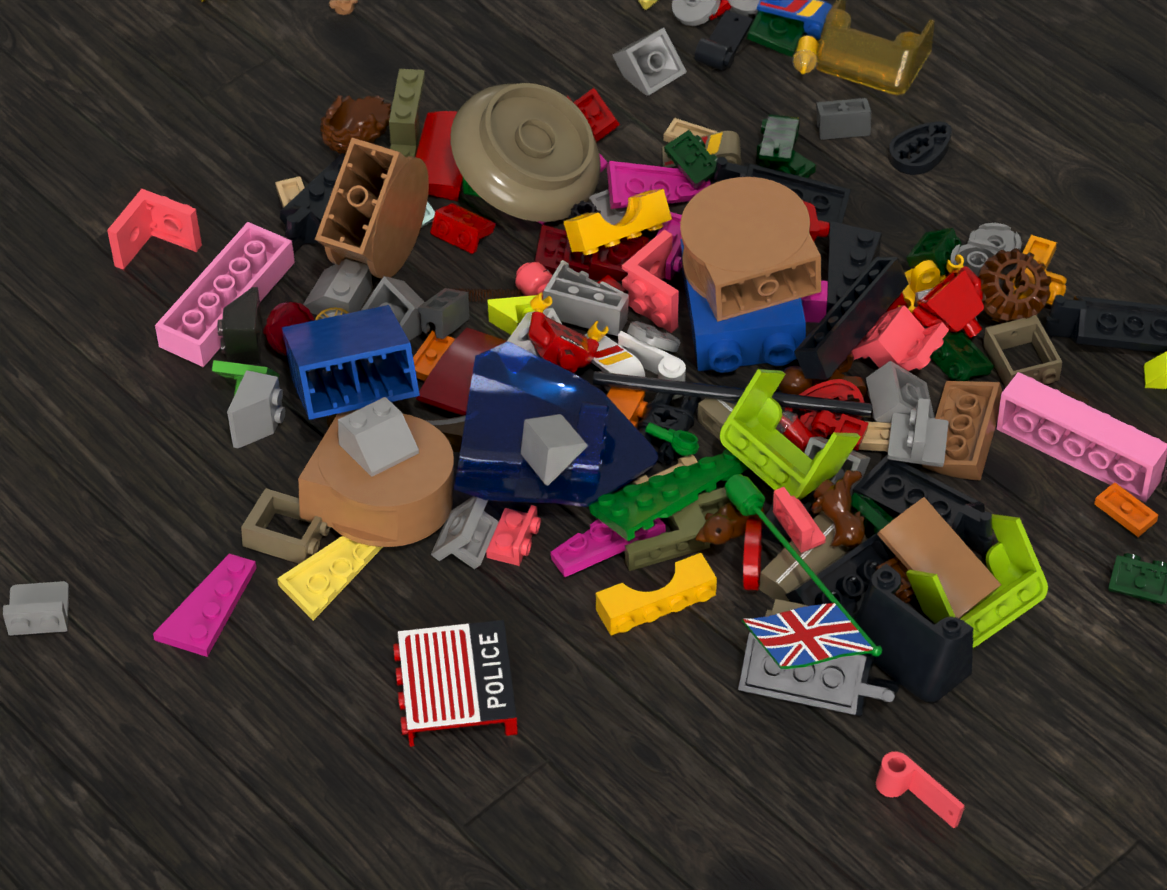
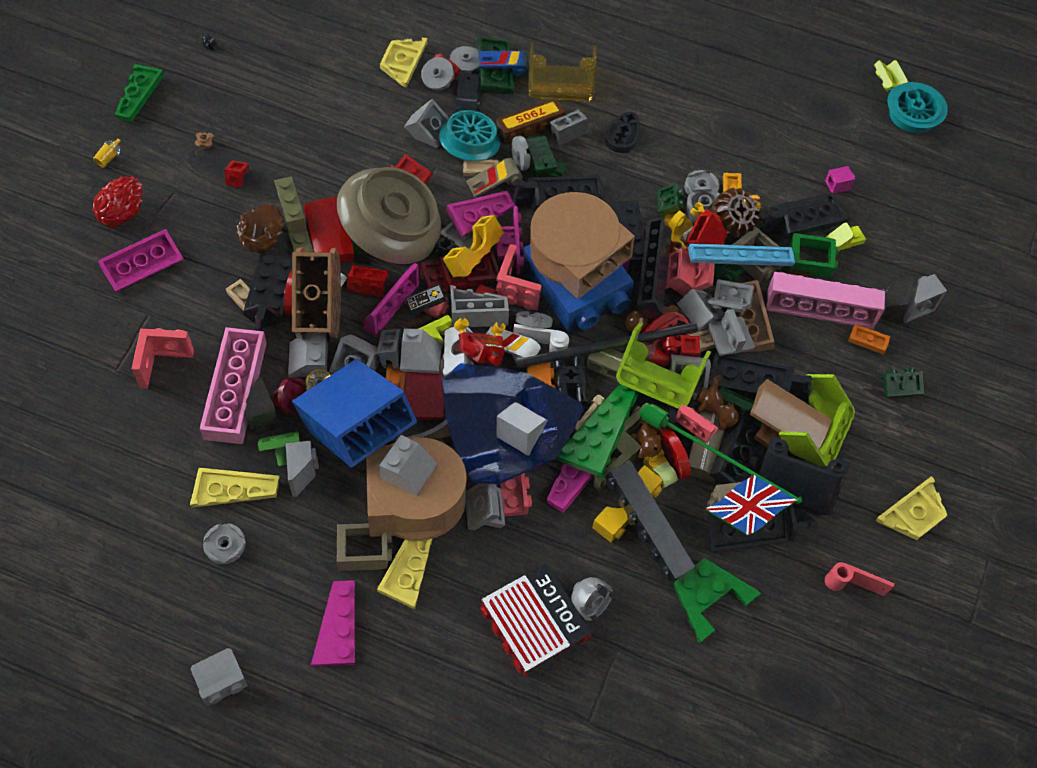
camera: 30 degrees left, 10 degrees up
green plate [645,422,699,456] -> none
dark green bracket [664,130,718,189] -> none
piece [792,36,818,74] -> none
none -> red hair [92,176,143,229]
none -> dark pink slope [98,229,184,292]
none -> light yellow wing [190,468,280,508]
none -> light grey plate [203,523,246,564]
none -> red bracket [225,160,249,188]
none -> dark pink slope [363,263,419,337]
none -> light grey slope [400,328,442,374]
none -> tile [405,284,447,315]
none -> teal piece [439,110,500,161]
none -> reddish brown brick [495,98,565,145]
none -> light grey plate [512,136,530,171]
none -> light grey cylinder [571,577,612,621]
none -> black brick [605,461,695,582]
none -> leg [643,448,678,488]
none -> green wing [673,558,761,643]
none -> medium azure tile [688,244,795,266]
none -> light grey bracket [707,279,755,312]
none -> green window [788,233,838,278]
none -> light yellow wing [876,476,947,540]

